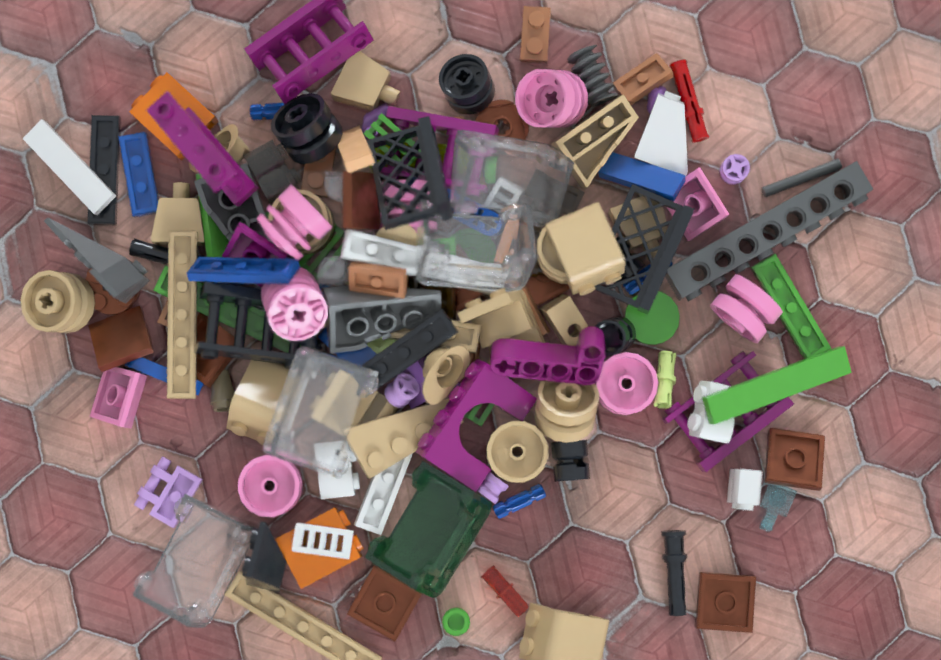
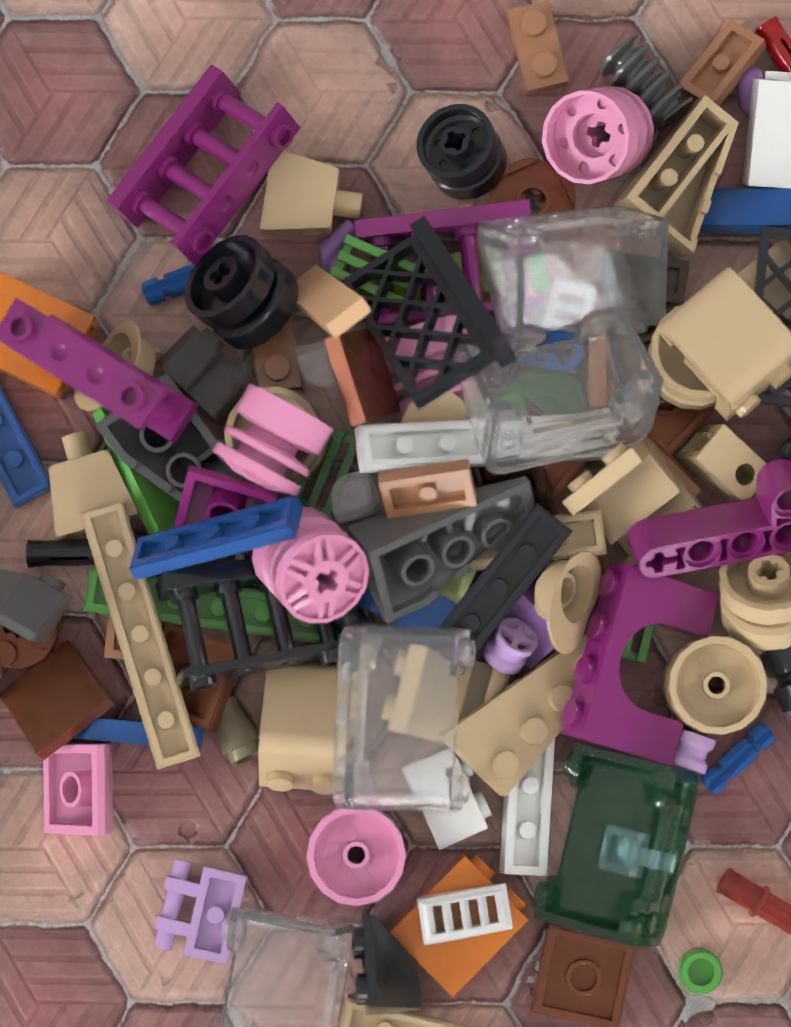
camera: 20 degrees left, 0 degrees up
none -> clear light blue plate [597,824,677,879]

